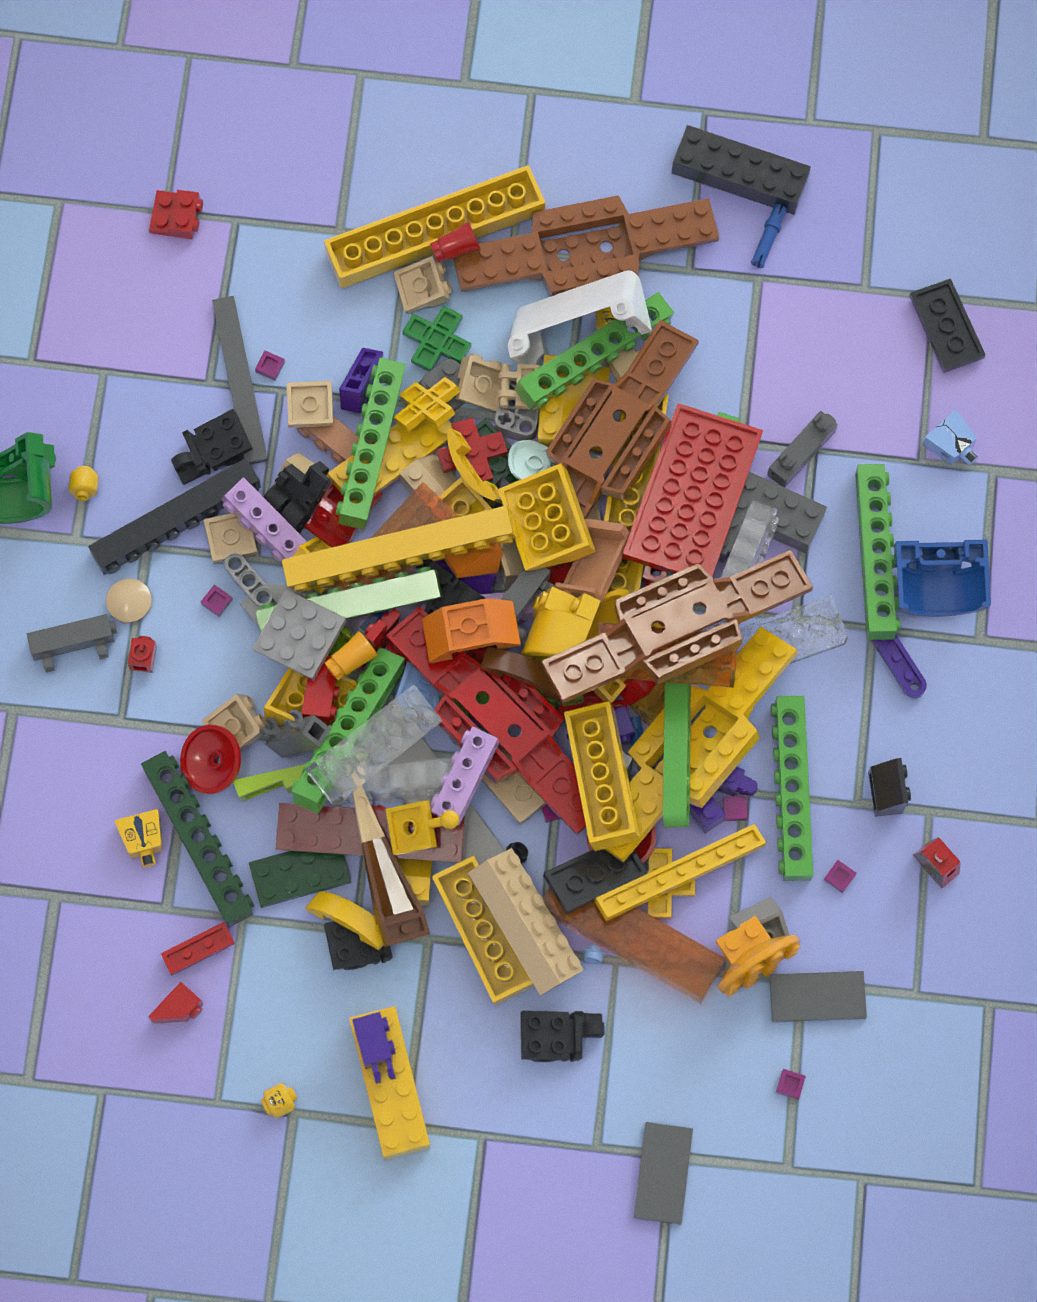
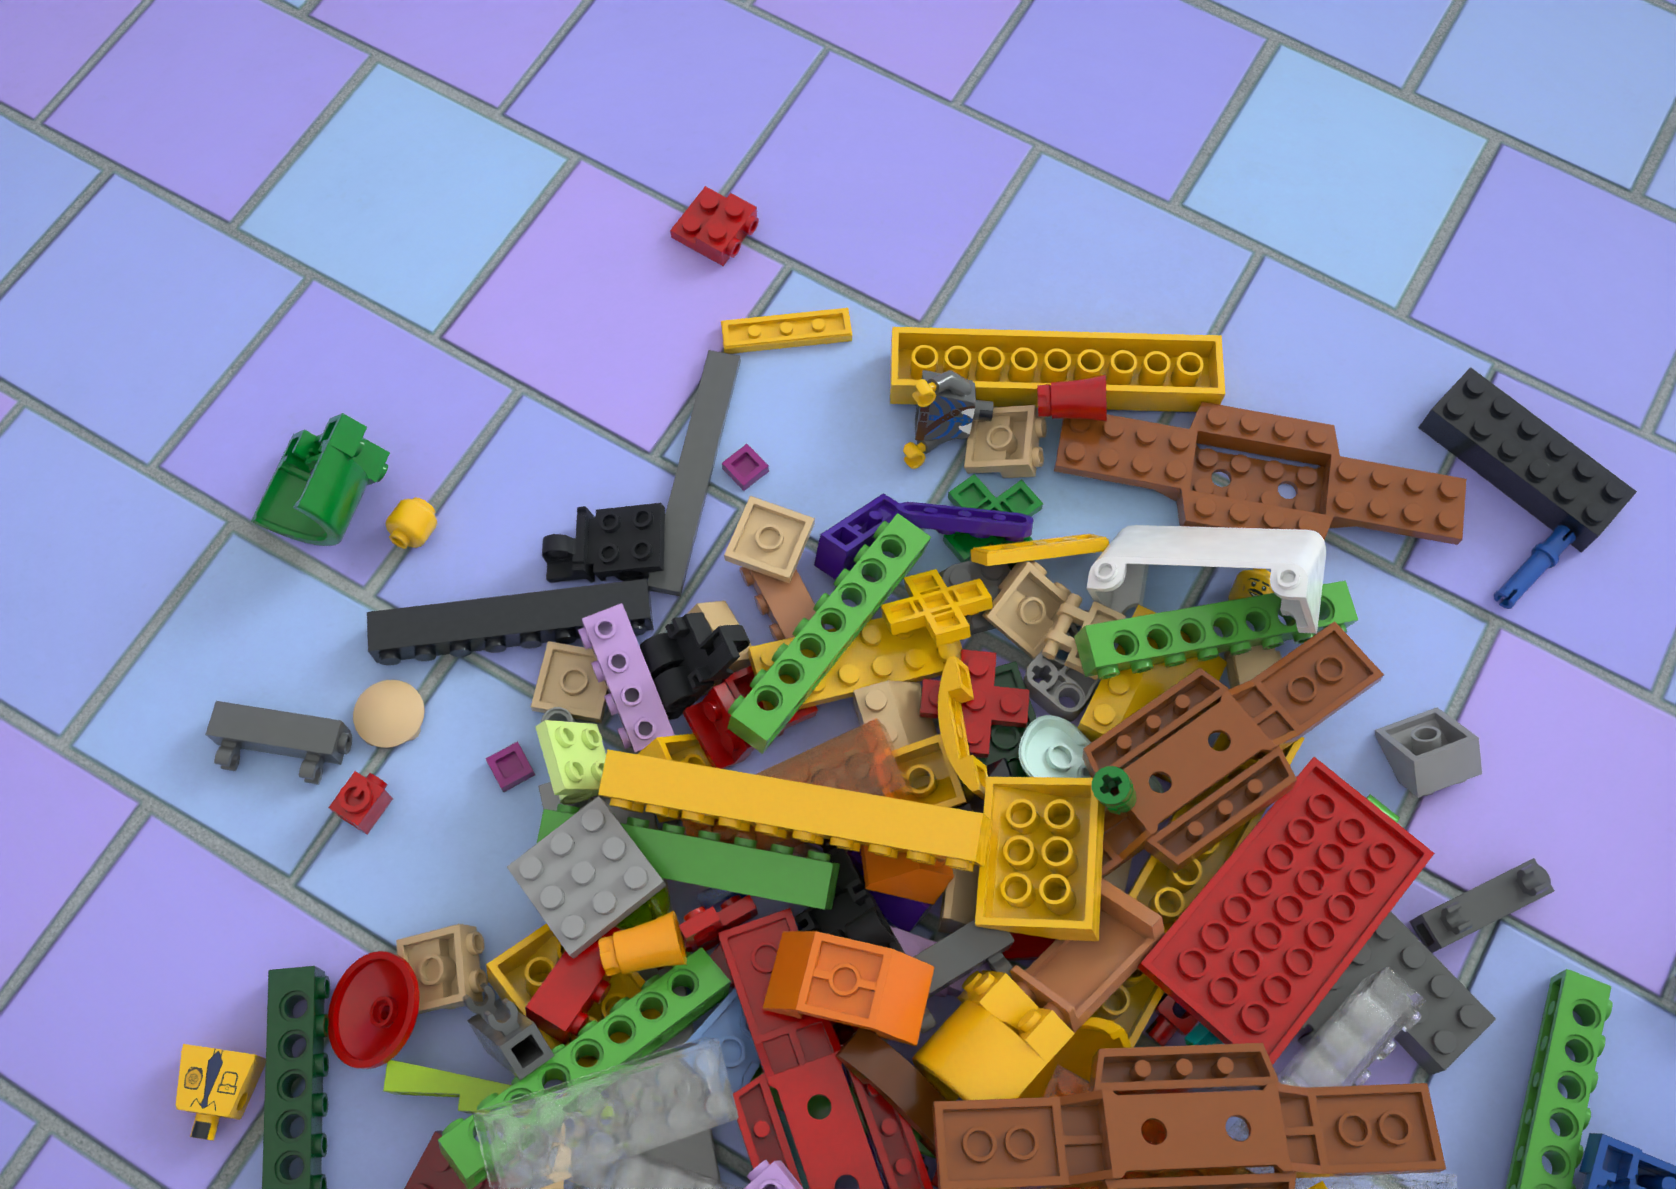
camera: 25 degrees right, 5 degrees down
none -> yellowish green plate [535,720,606,804]
none -> yellow tile [721,308,852,354]
none -> dark purple plate [896,502,1034,542]
none -> torso [903,370,993,469]
none -> yellow tile [971,533,1109,566]
none -> green axle [1091,766,1137,815]
none -> light grey slope [1375,707,1482,798]

